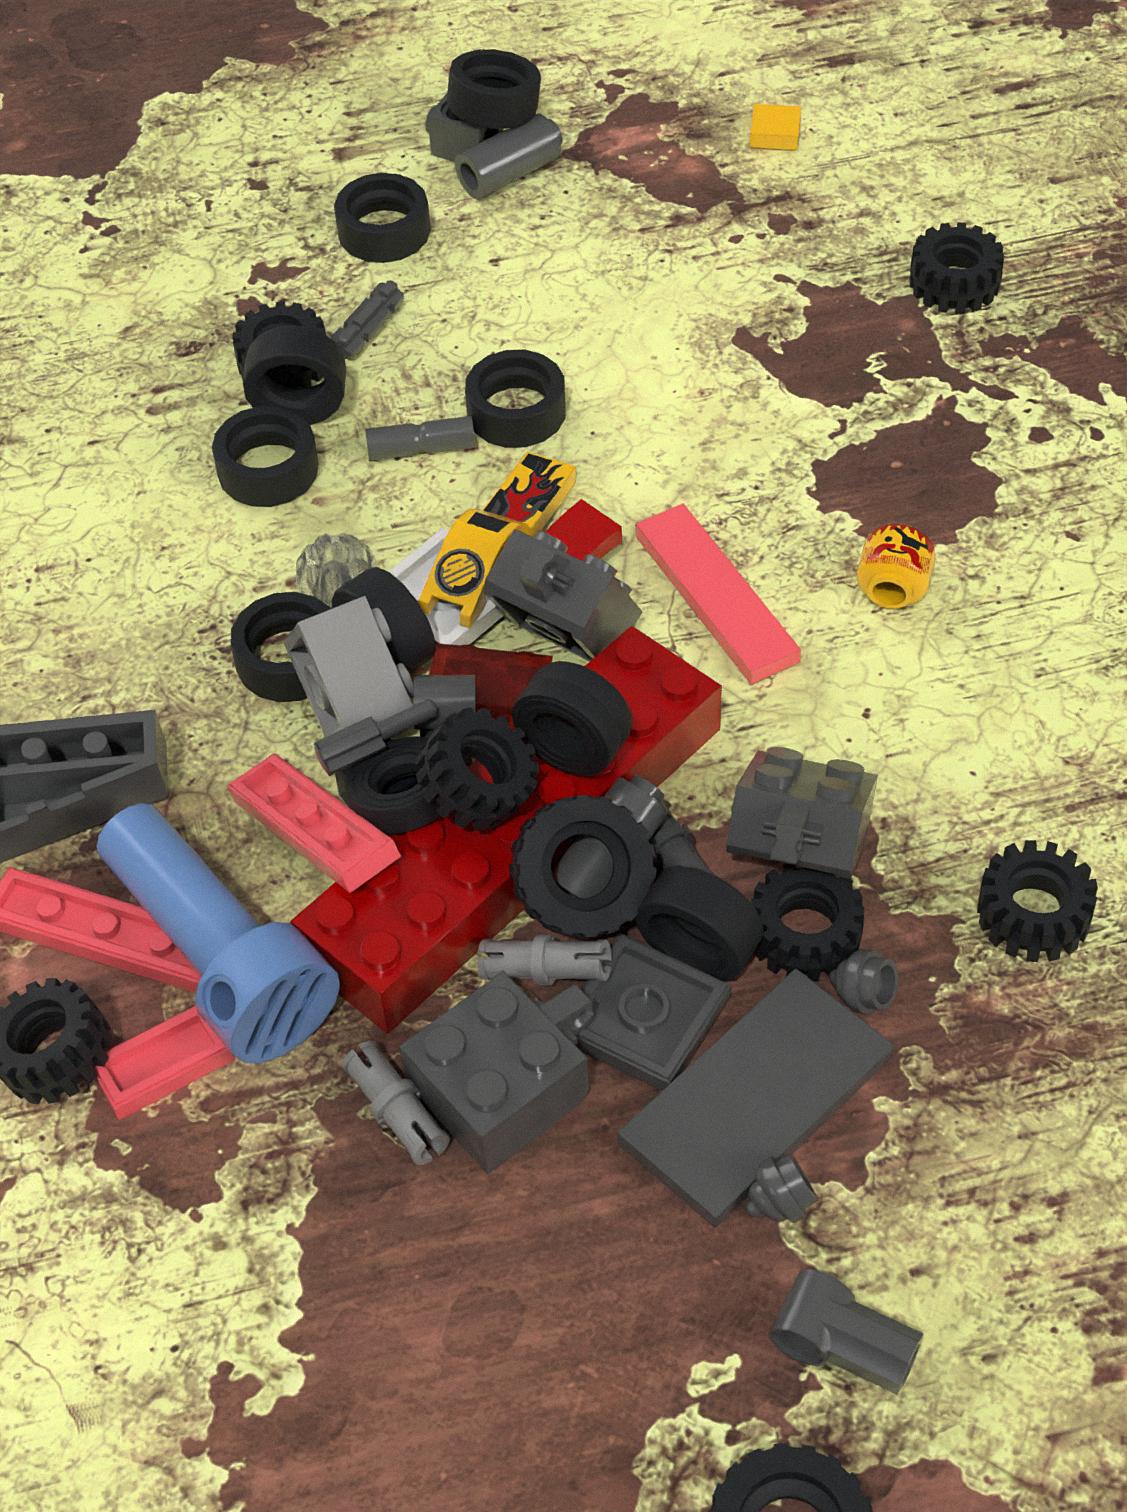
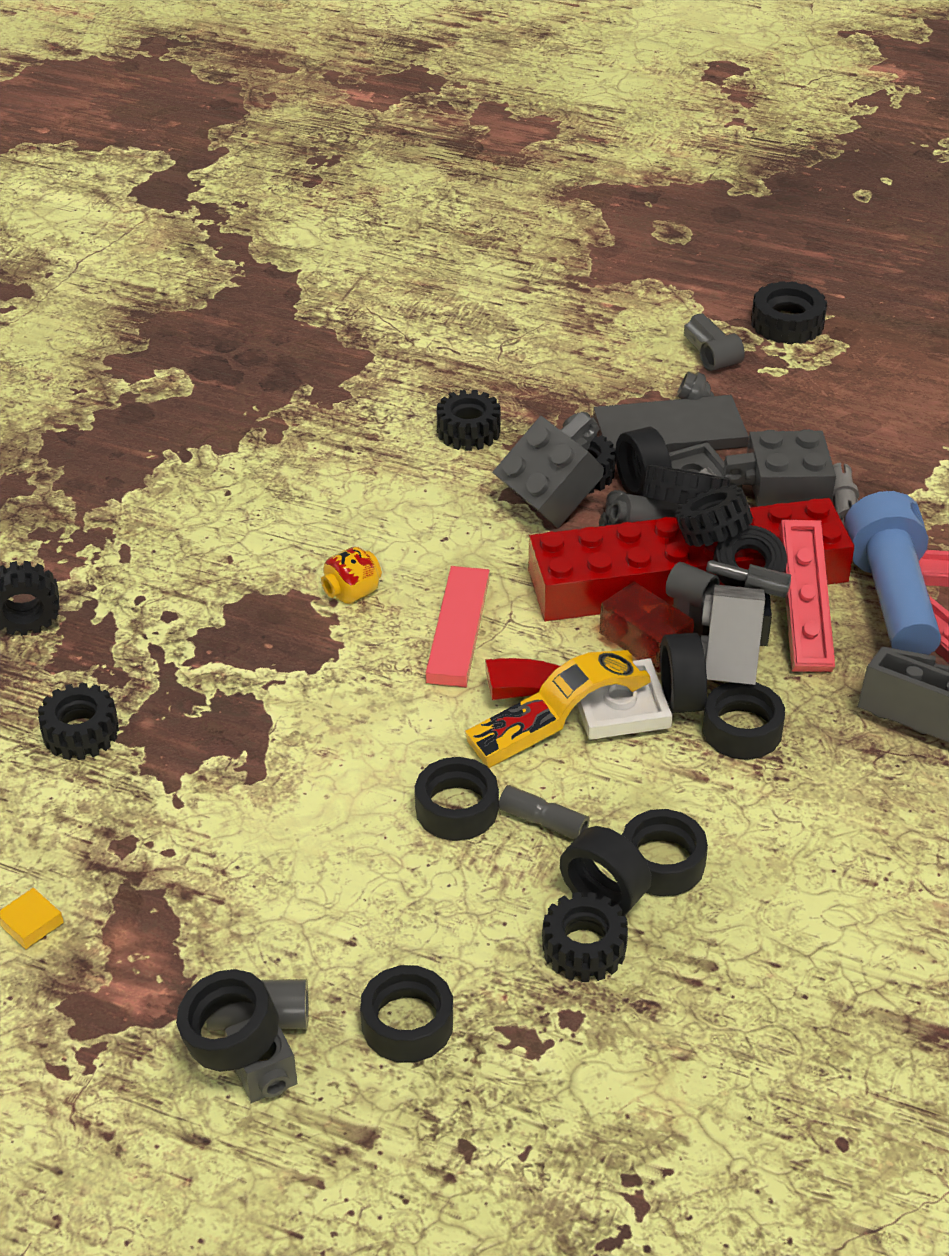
camera: 145 degrees left, 10 degrees down
clear piece [295,533,379,609] -> none
dark grey axle [331,280,404,359] -> none
dark grey hinge [484,529,642,662] -> none
black tyre [512,661,632,776] -> none

